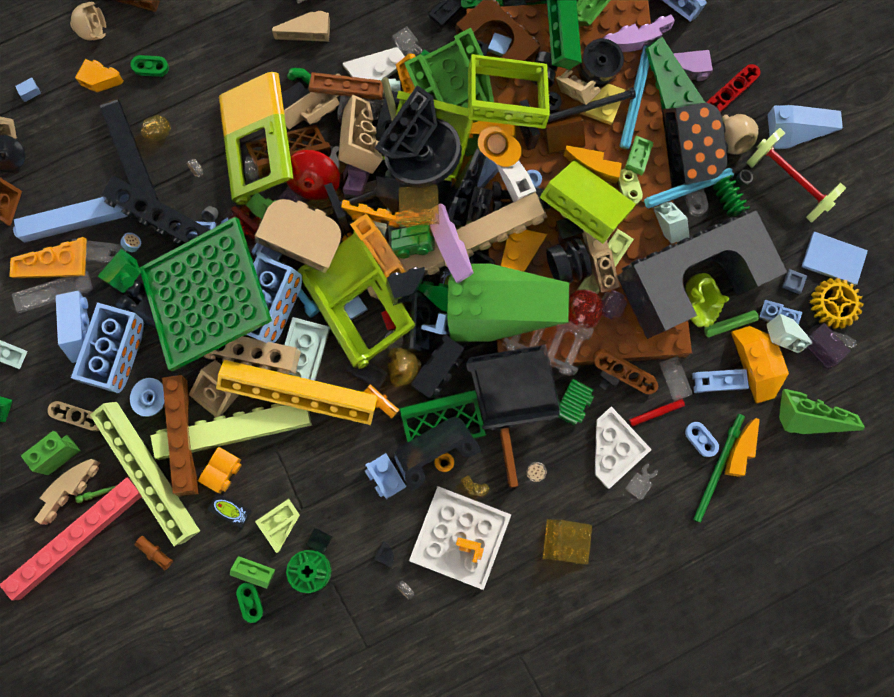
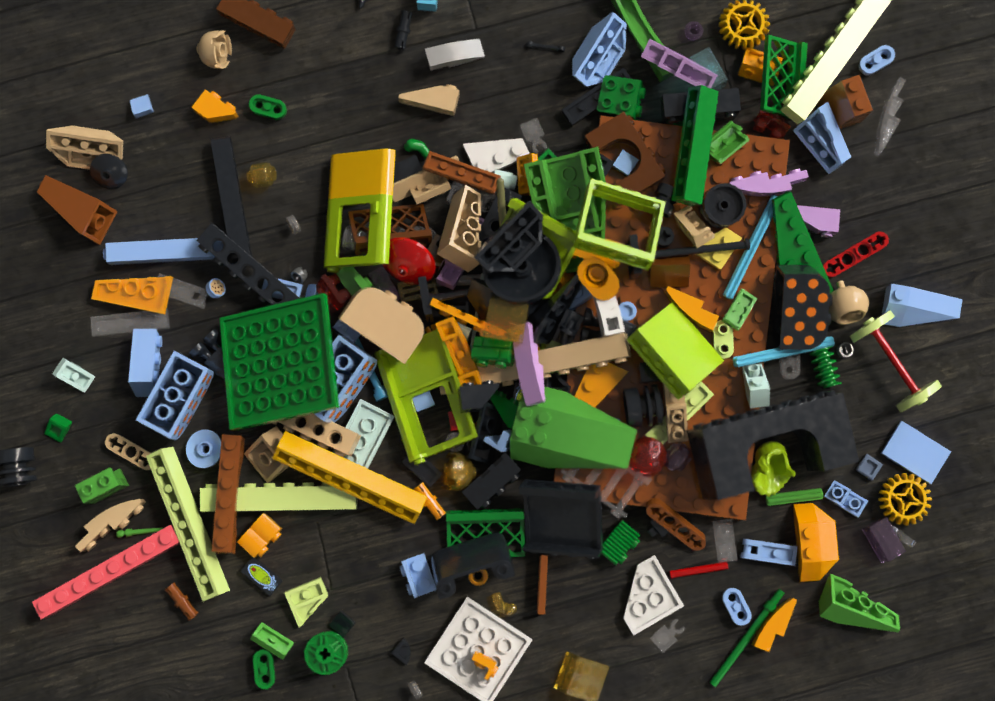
camera: 15 degrees right, 5 degrees up
green torso [98,249,141,293] -> none
clear tile [527,462,547,482] -> none
light aqua slope [766,314,812,353] -> none

